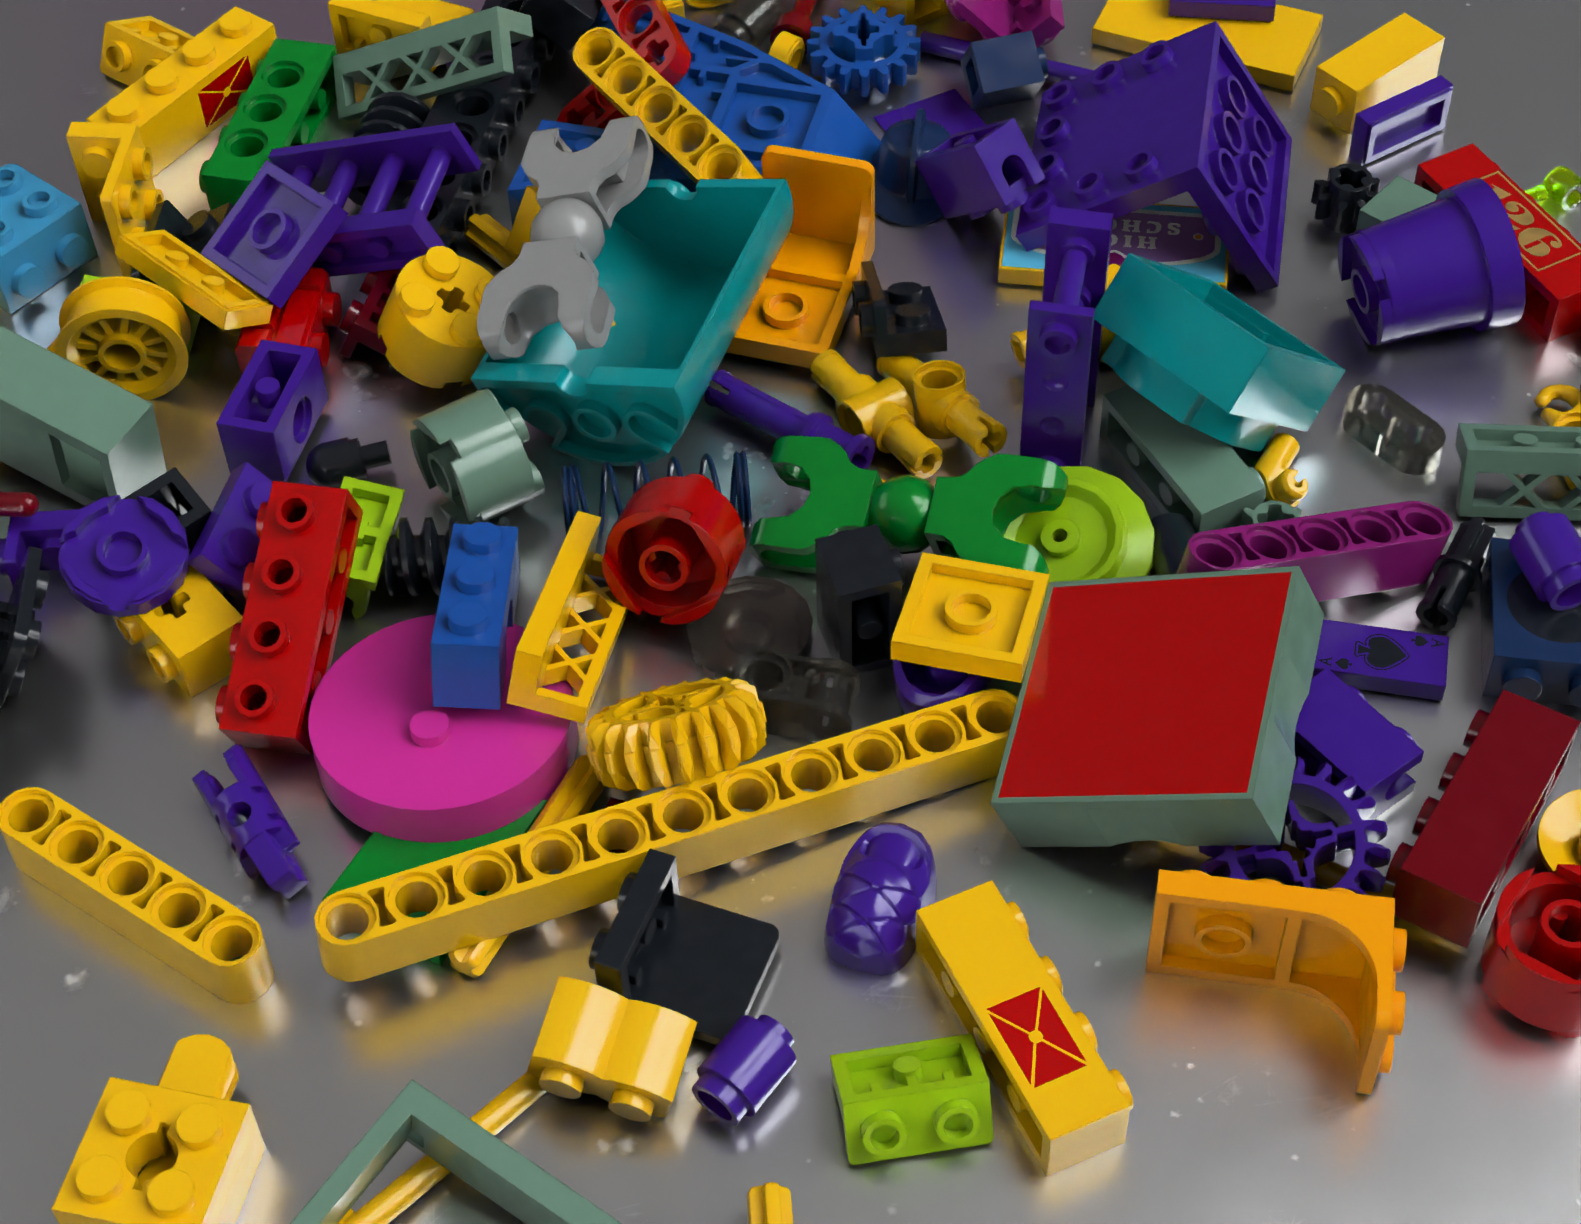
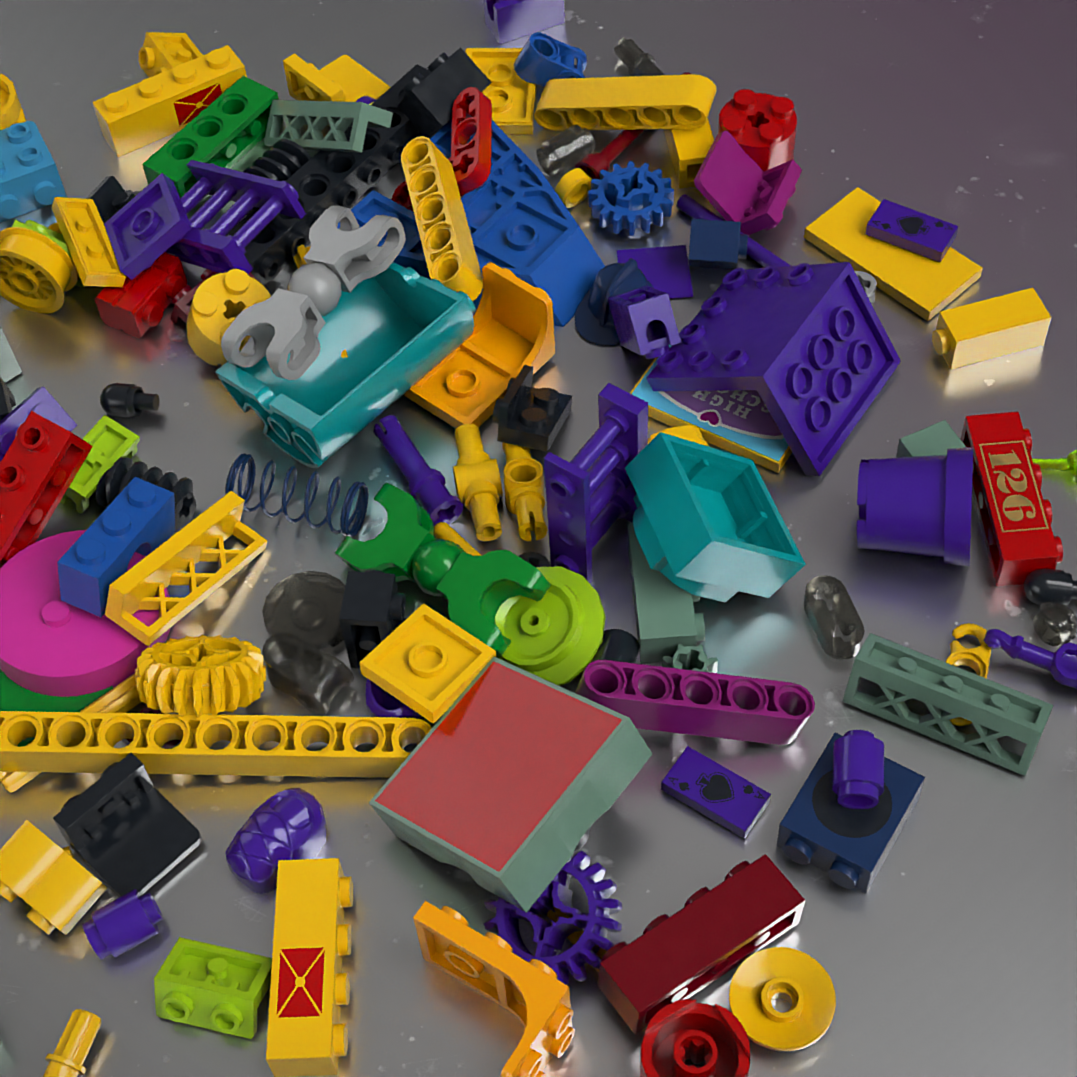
camera: 25 degrees right, 5 degrees up
yellow bracket [66,122,164,277] -> none
dark purple brick [216,339,329,482] -> none
sand green brick [410,389,545,524] -> none
red brick [602,473,746,625] -> none
yellow arm [1253,433,1308,507] -> none
dark purple brick [1294,668,1424,820] -> none
black gear [1311,163,1380,234] -> none
dark purple tile [1349,75,1454,166] -> none
black axle [1416,517,1496,631] -> none

